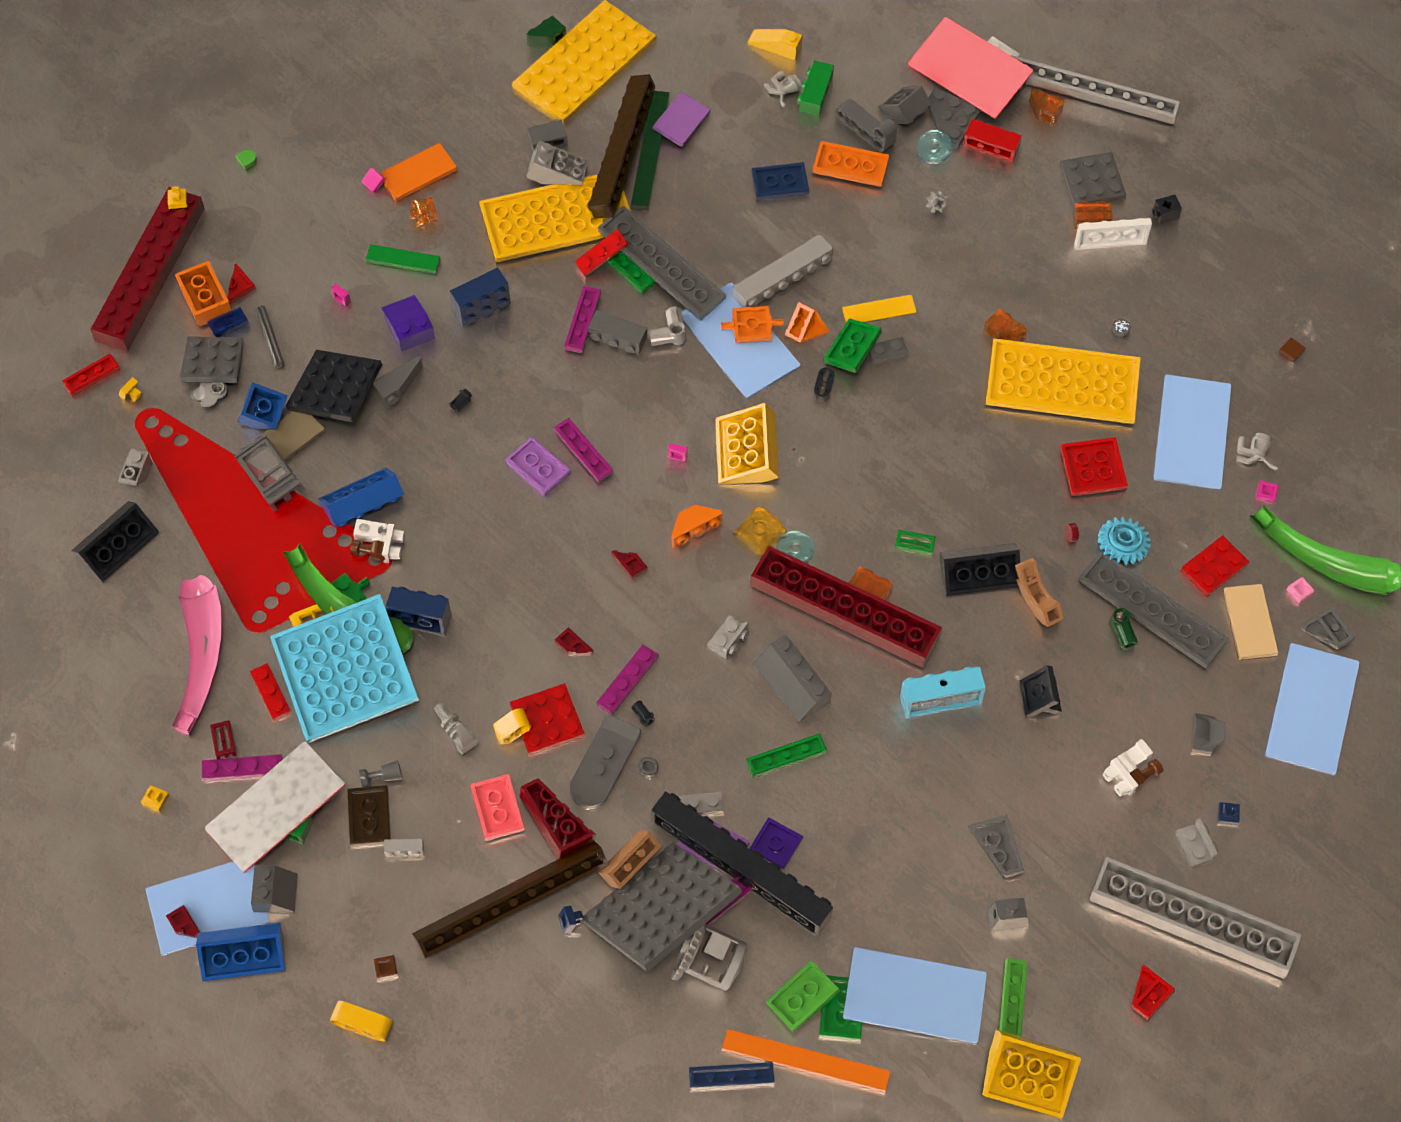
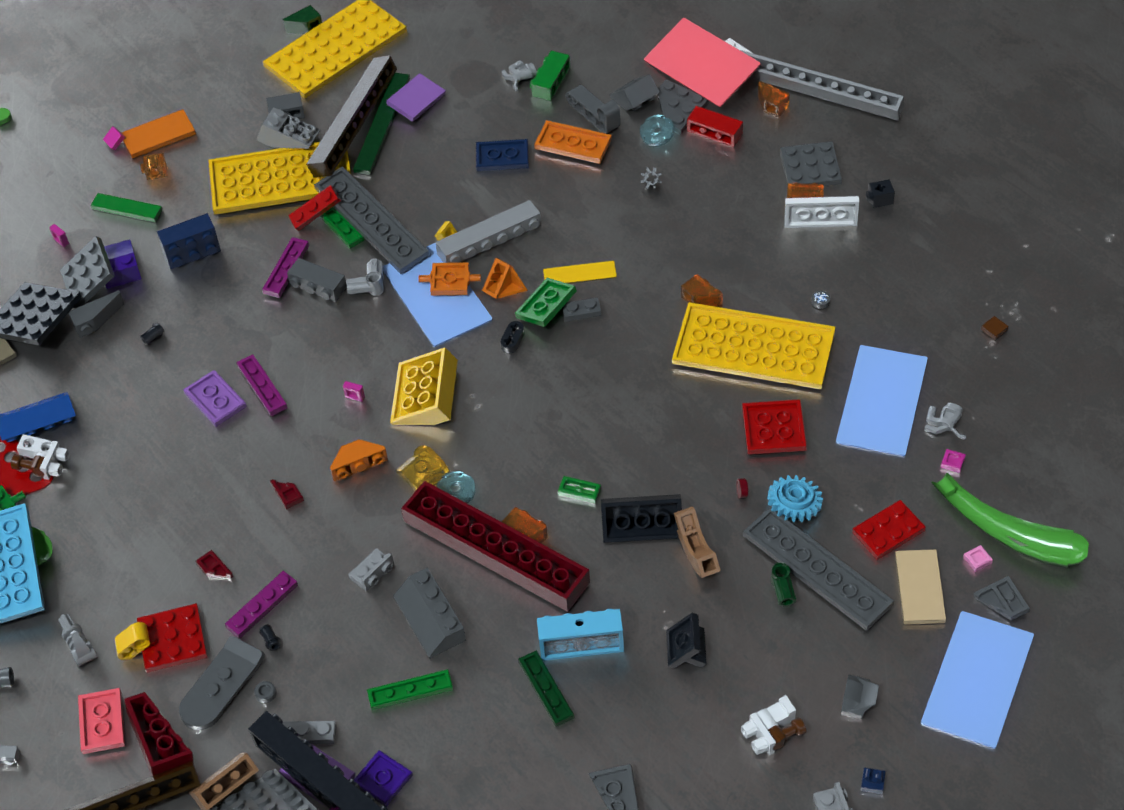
camera: 10 degrees right, 10 degrees down
dark blue brick [385,587,452,636] -> none
yellow slope [748,29,803,60] -> none
none -> dark grey plate [60,236,115,308]
none -> yellow tile [434,221,457,241]
none -> dark green tile [518,650,575,727]

